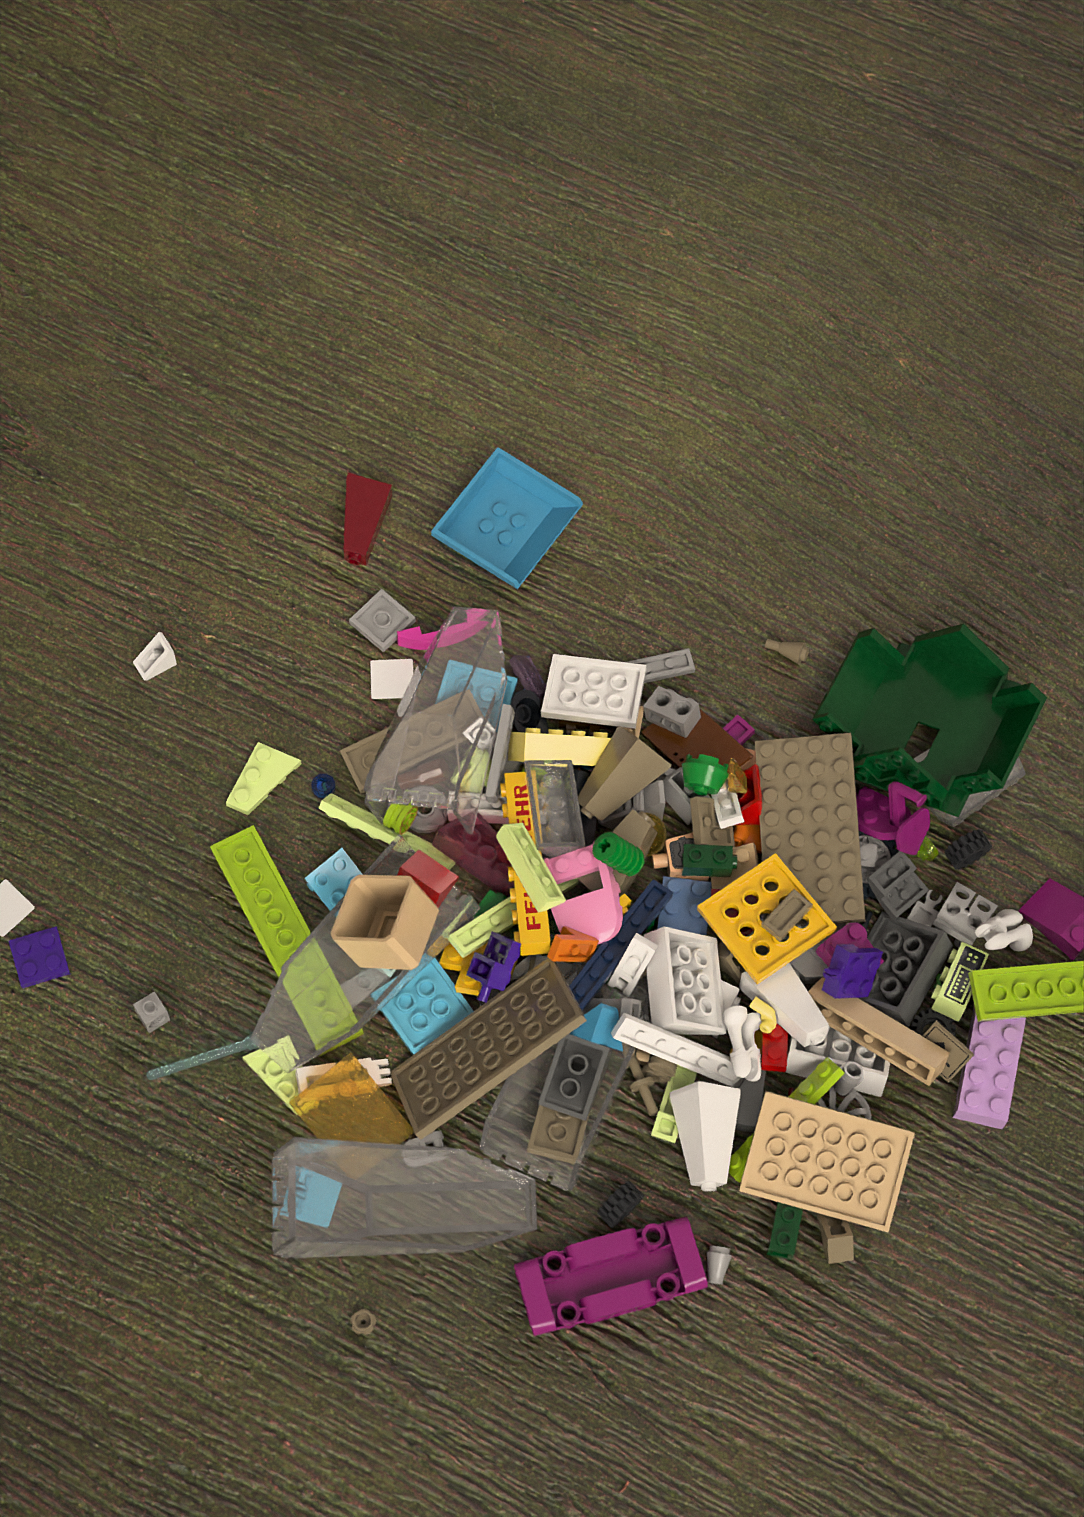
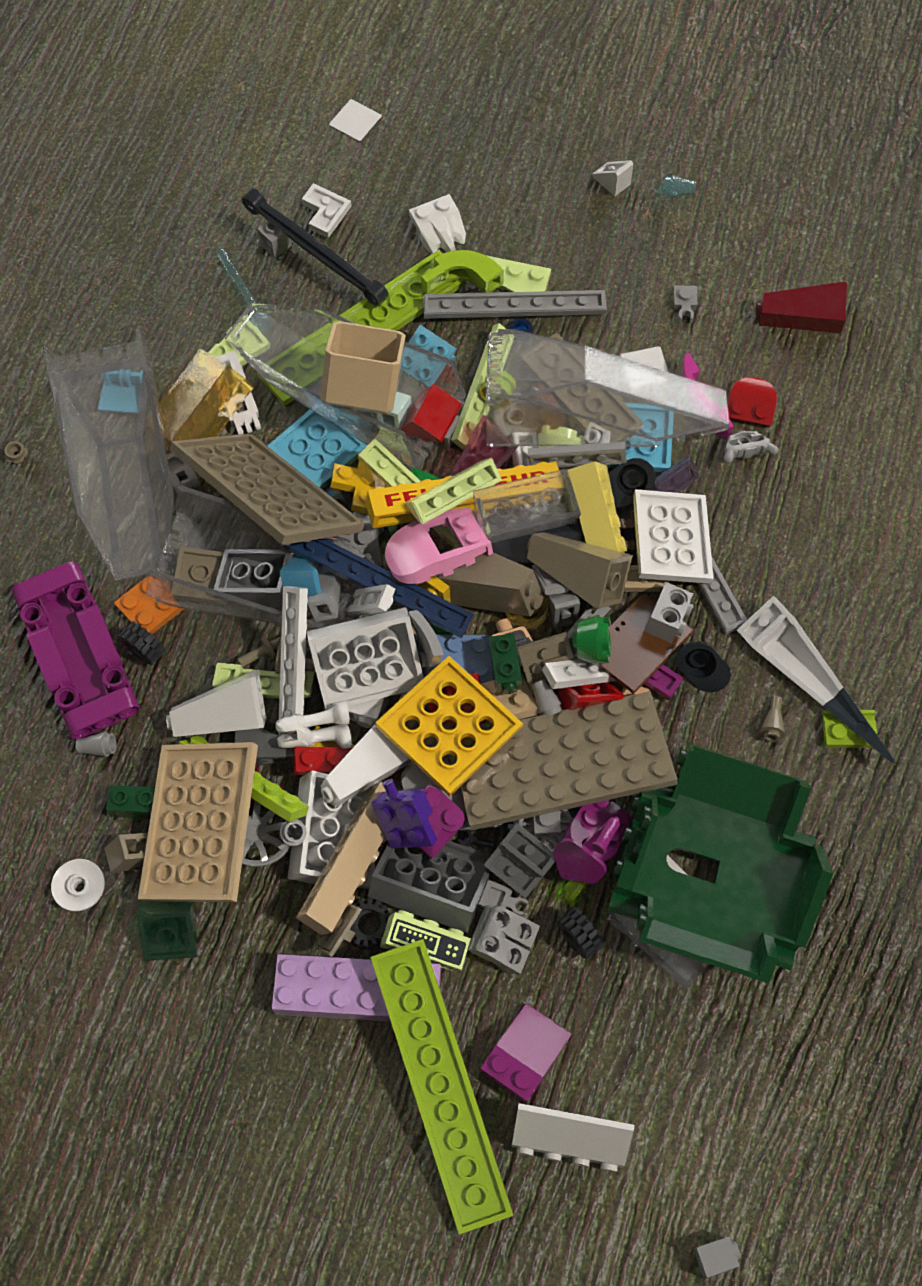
camera: 85 degrees right, 0 degrees up
dark purple plate [9,926,70,989] -> none
light grey plate [349,589,416,652] -> none
dark azure piece [431,447,583,590] -> none
dark purple plate [466,931,521,1003] -> none
orange slope [547,926,599,962] -> none
green piece [592,832,644,877] -> none
clear yellow slope [728,758,747,793] -> none
light yellow arm [749,996,777,1033] -> none
dark tan tile [761,889,813,941] -> none
white piece [975,909,1033,952] -> none
none -> white dish [51,859,105,911]
none -> orange plate [114,573,184,634]
none -> clear green slope [136,900,198,961]
none -> black piece [241,188,389,307]
none -> white plate [302,183,351,238]
none -> white plate [409,194,466,254]
none -> light grey plate [409,610,443,675]
none -> lime arch [421,250,504,294]
none -> light grey tile [423,290,607,318]
none -> light grey cone [531,679,562,716]
none -> clear light blue cone [661,174,696,197]
none -> light grey plate [673,285,697,323]
none -> black piece [676,641,731,693]
none -> light grey piece [724,430,779,463]
none -> red slope [726,377,777,427]
none -> white plate [737,596,896,764]
none -> lime plate [822,710,877,748]

